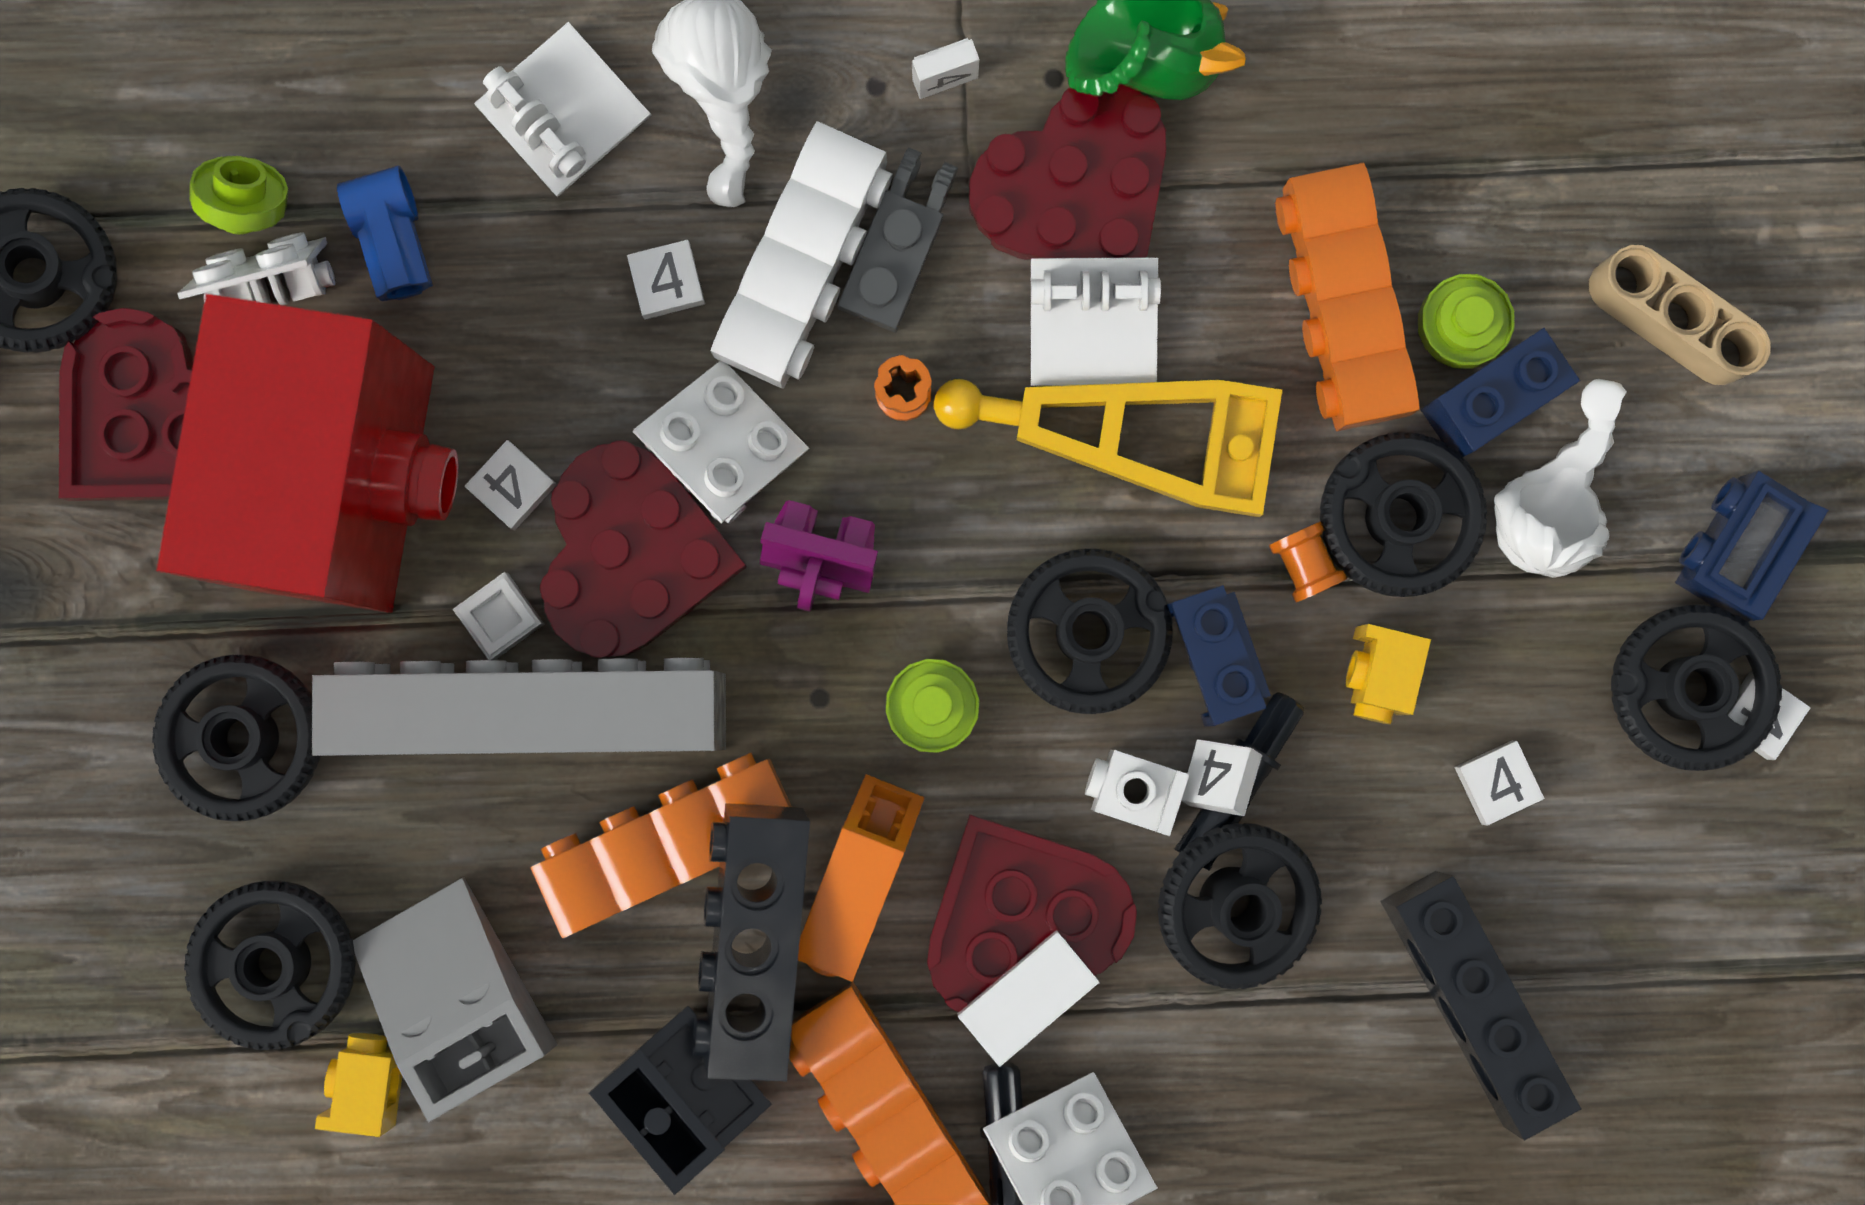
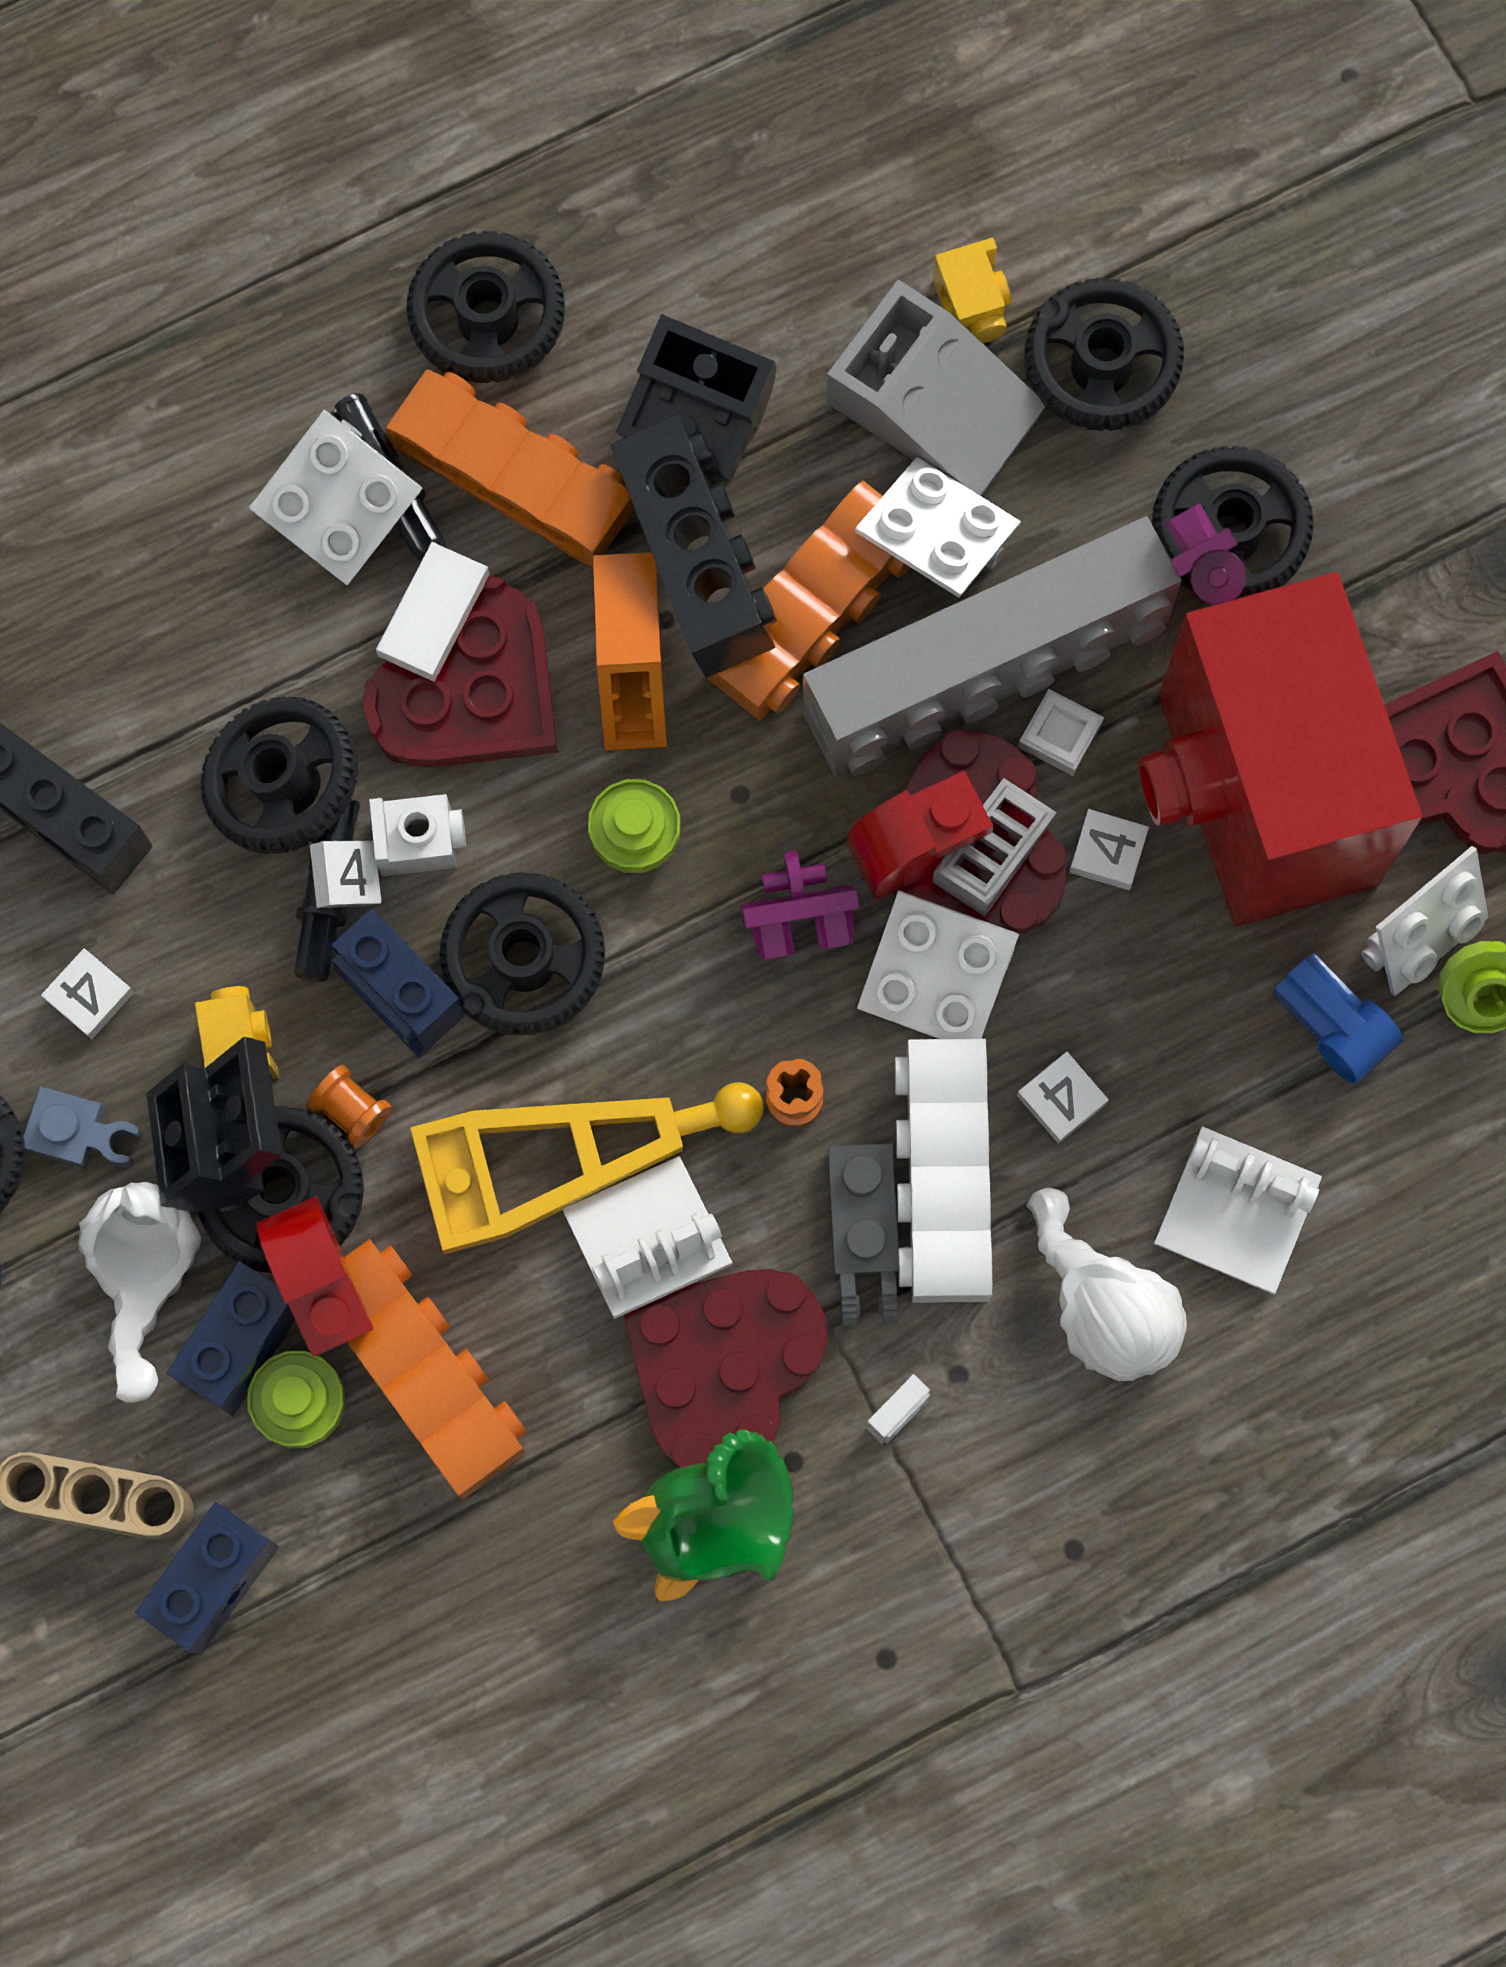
camera: 160 degrees right, 10 degrees down
none -> sand blue plate [23,1086,143,1169]
none -> dark blue brick [135,1502,280,1656]
none -> black brick [146,1036,282,1211]
none -> red brick [257,1196,374,1357]
none -> red brick [847,770,993,901]
none -> white hinge [854,457,1021,598]
none -> light grey slope [932,778,1057,917]
none -> magenta hips [1165,503,1246,605]

